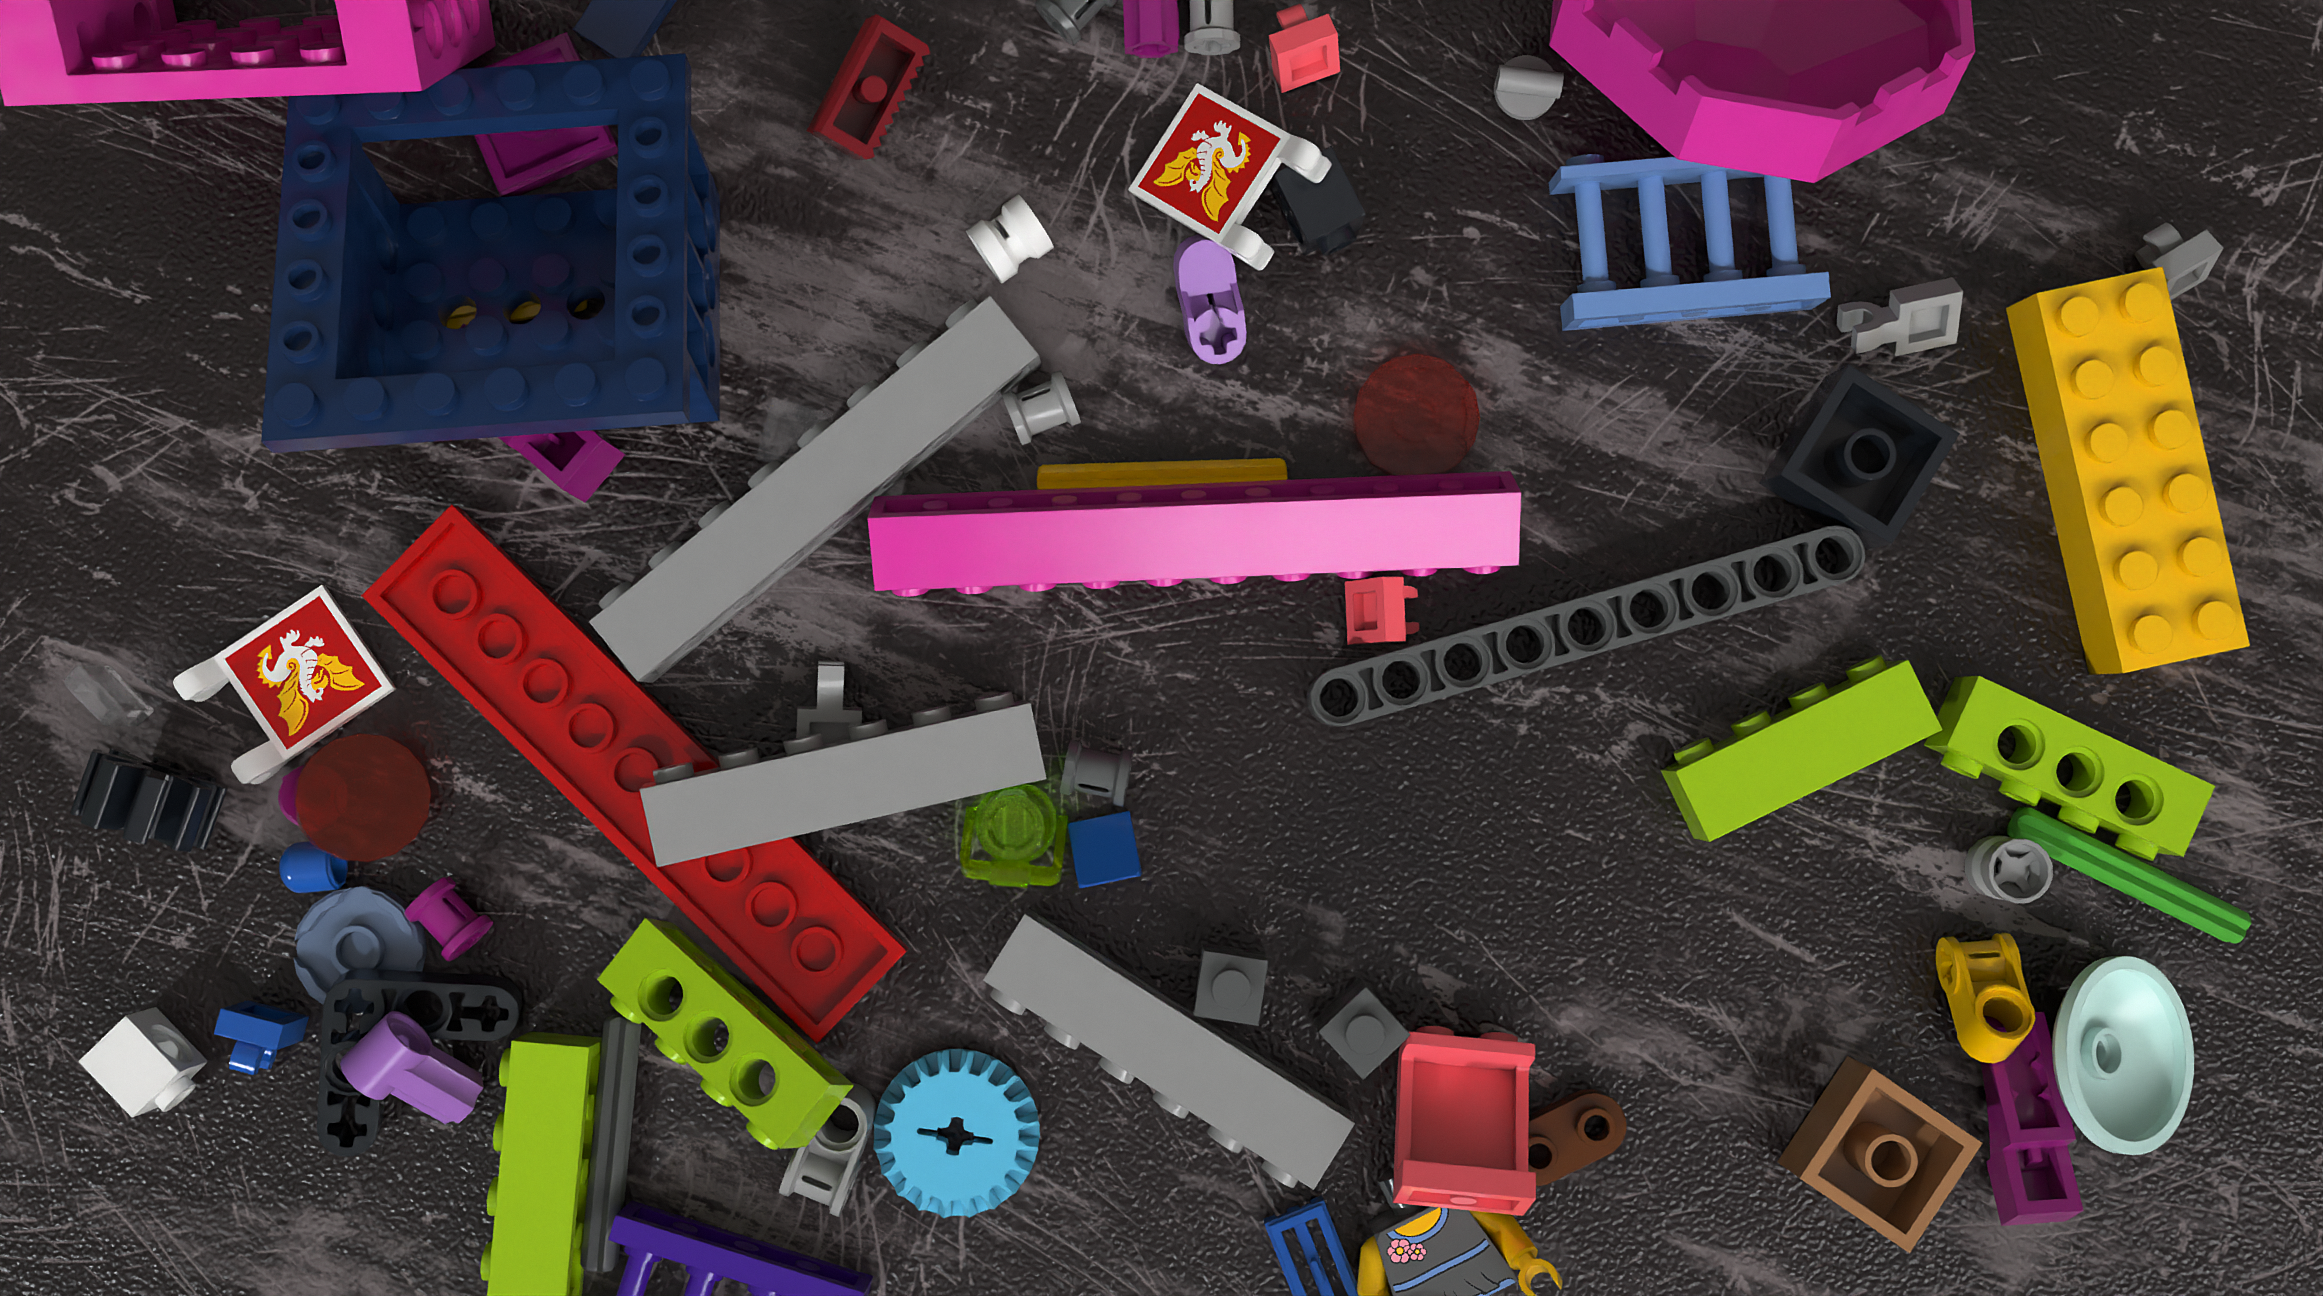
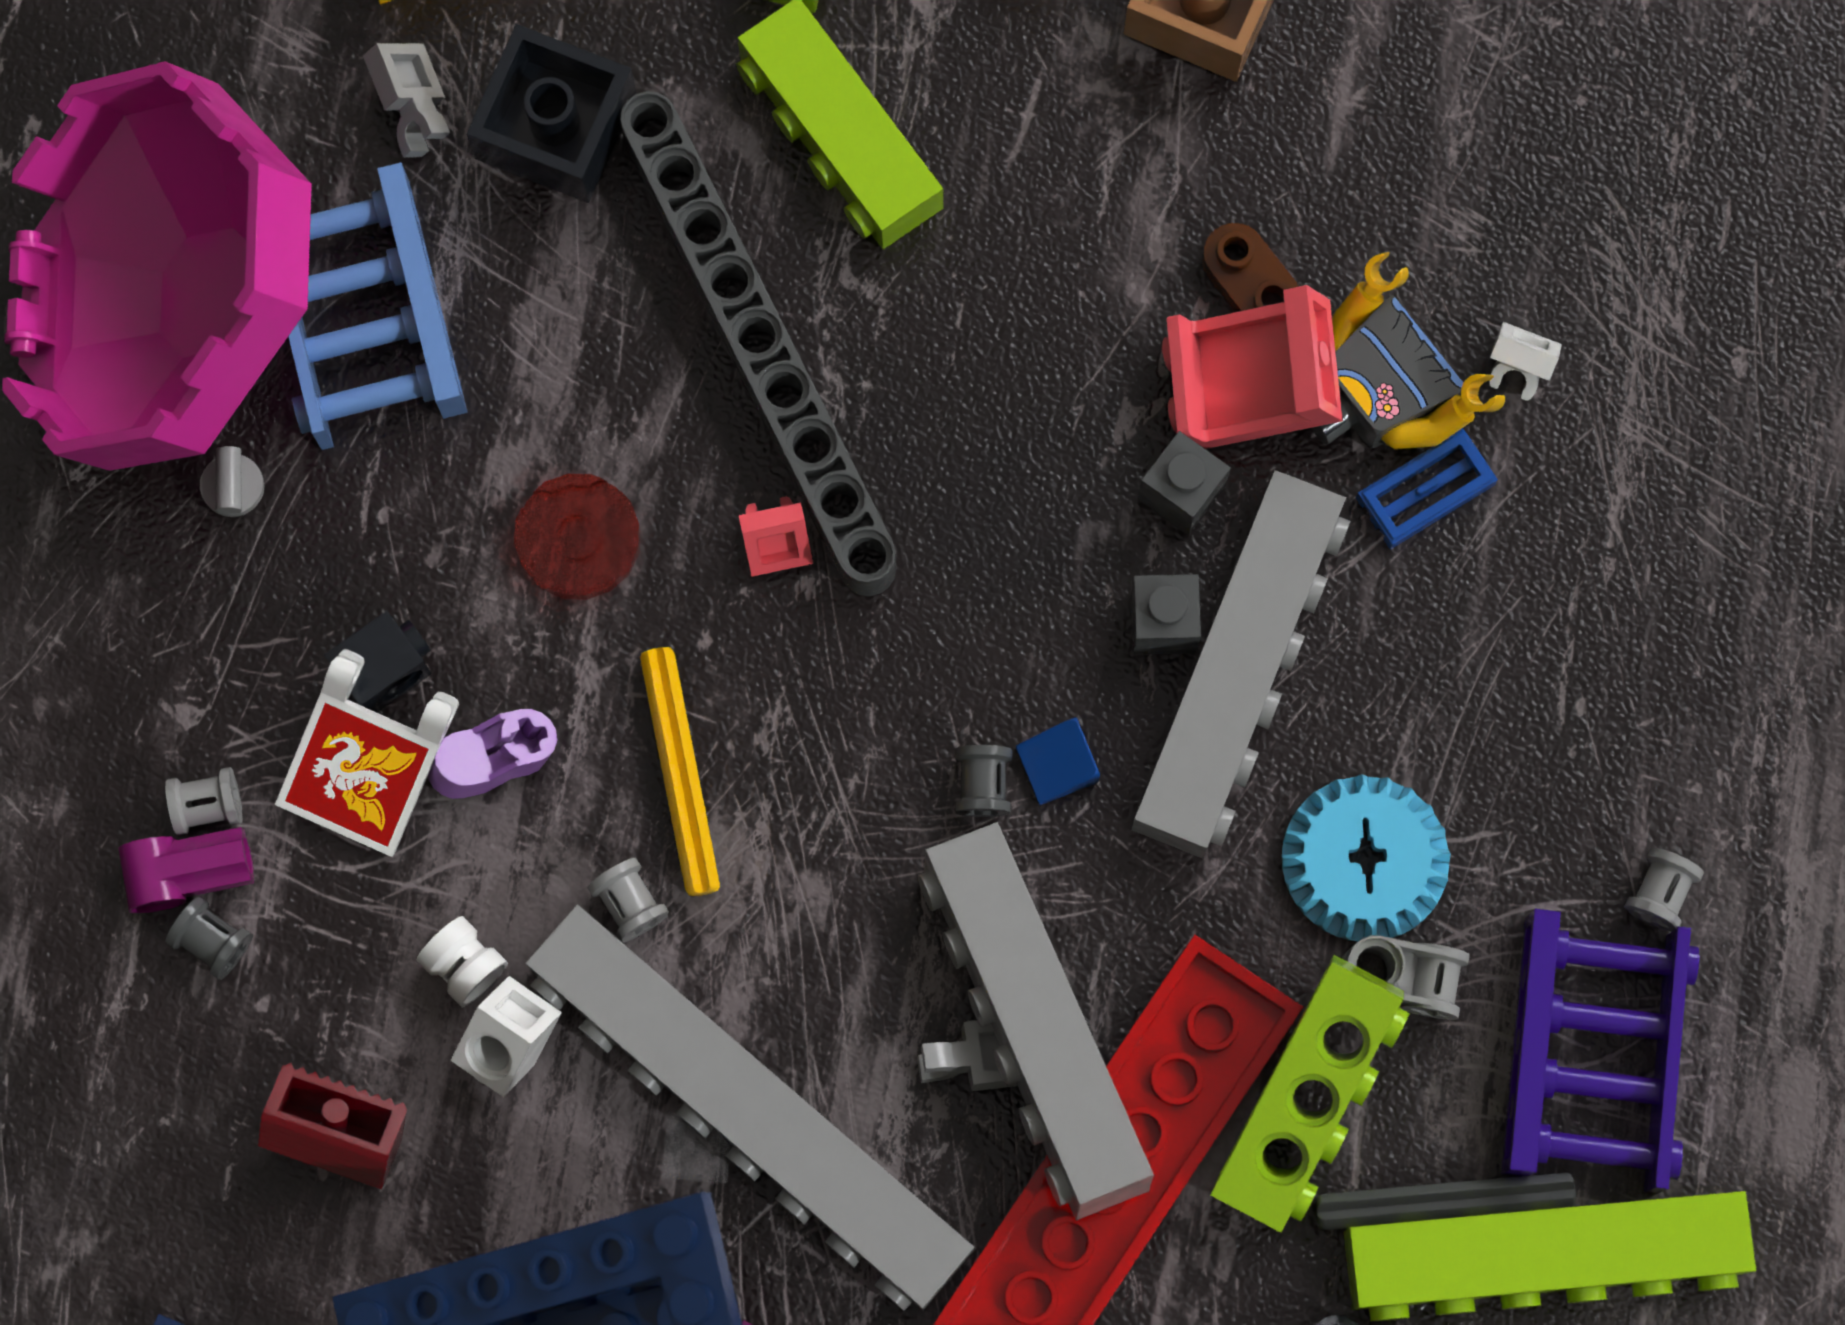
camera: 100 degrees left, 10 degrees down
brick [868,471,1521,597] -> none
clear neon green piece [960,783,1068,888] -> none
coral tile [1269,4,1340,93] -> none
none -> white brick [450,976,562,1097]

